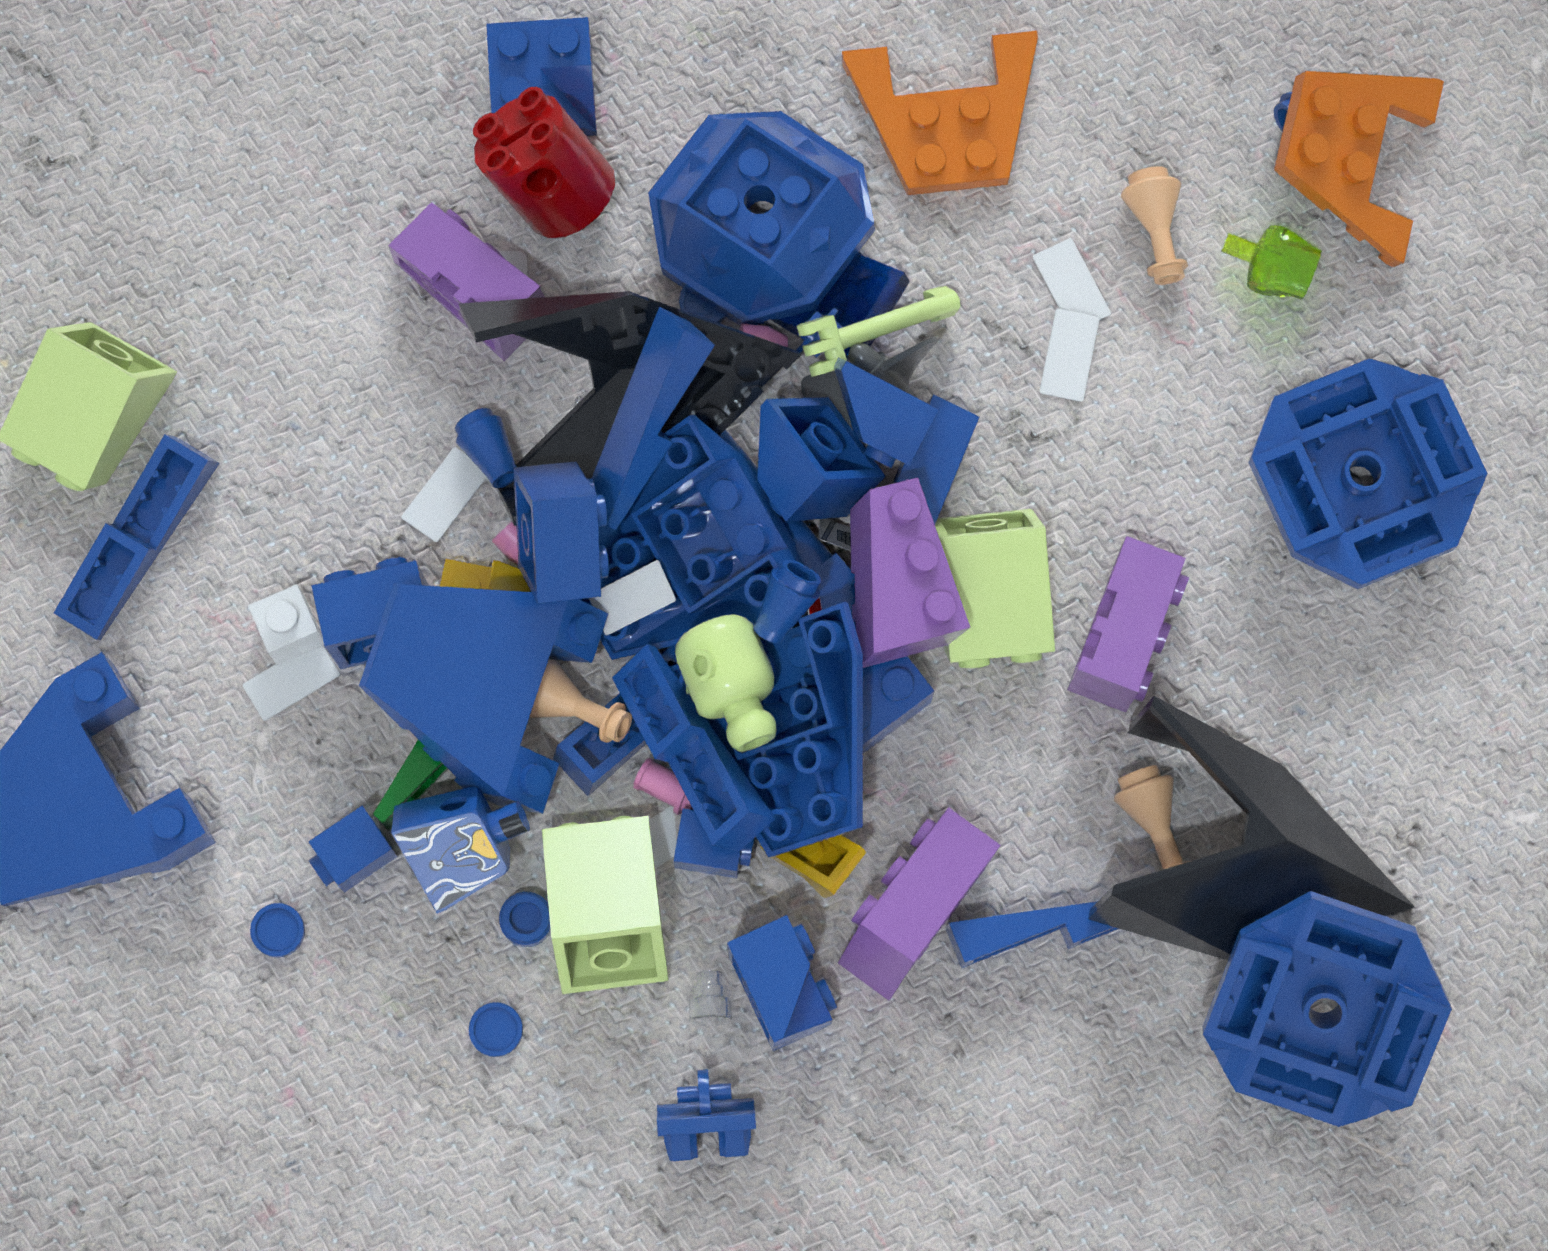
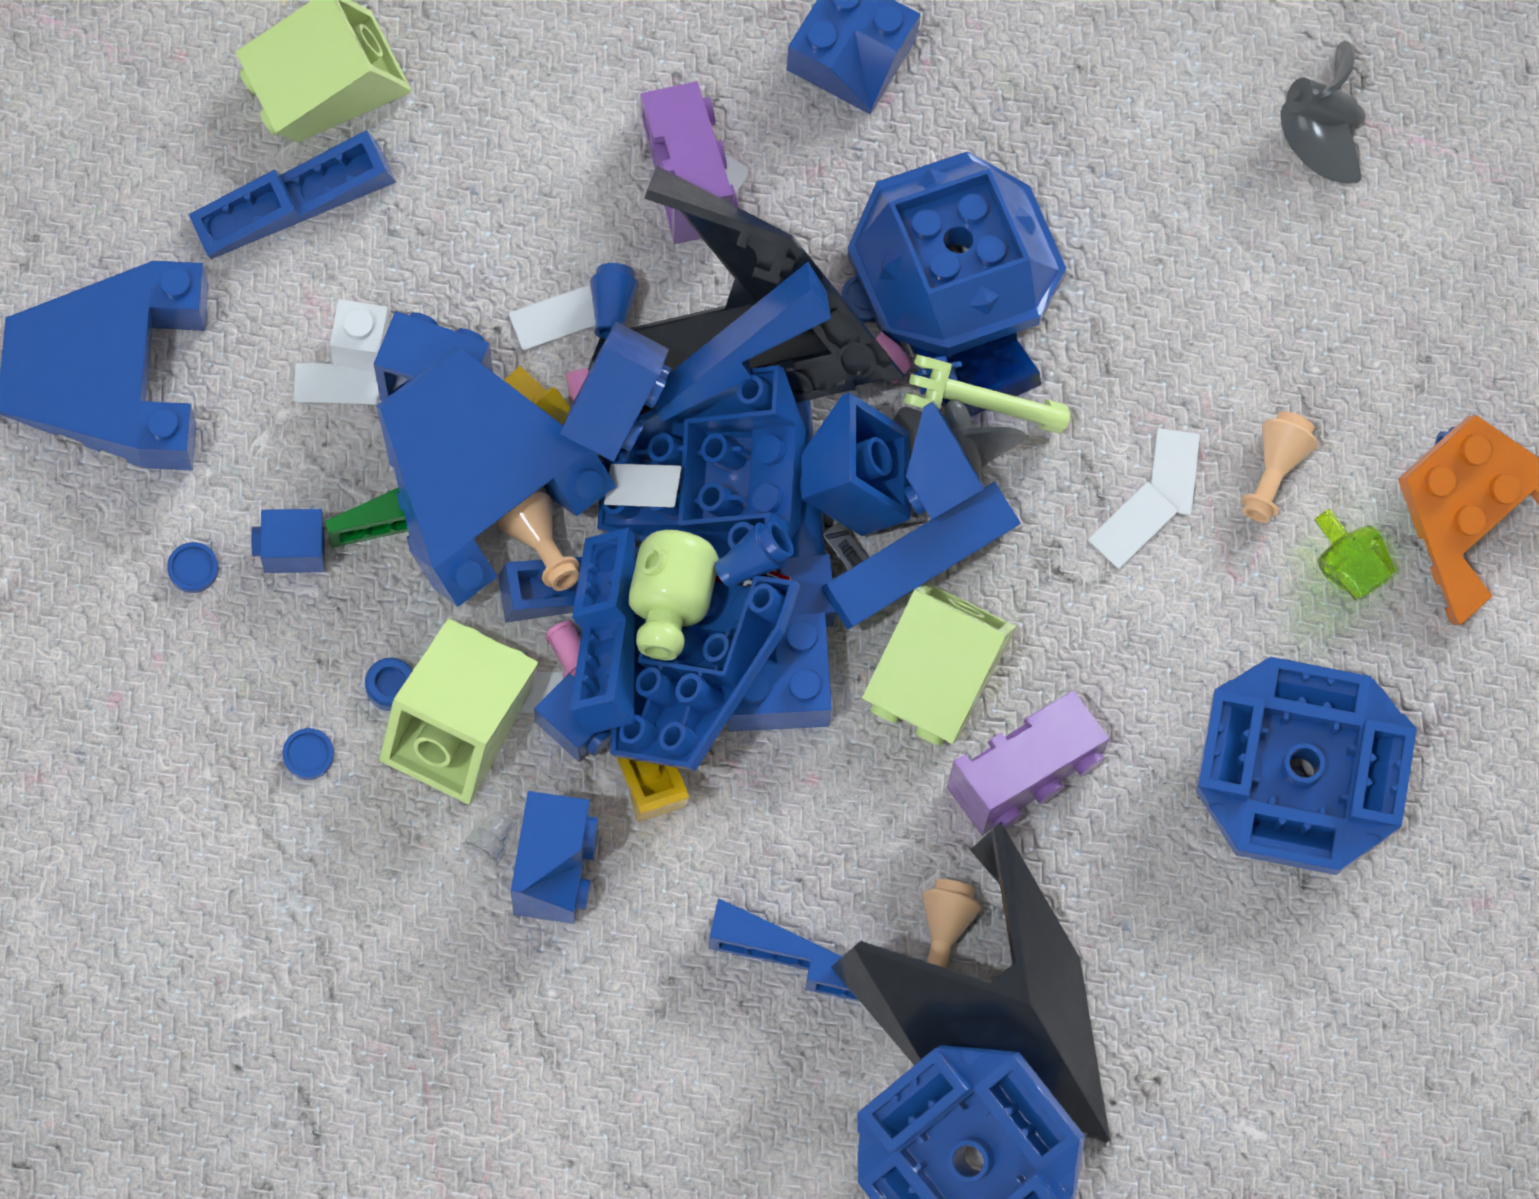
camera: 30 degrees right, 5 degrees down
torso [391,786,530,914] -> none
red cylinder [473,87,615,238] -> none
blue hips [657,1069,756,1161] -> none
medium lavender wedge [838,807,1001,1001] -> none
orange wing [842,31,1038,196] -> none
medium lavender wedge [850,478,971,668] -> none

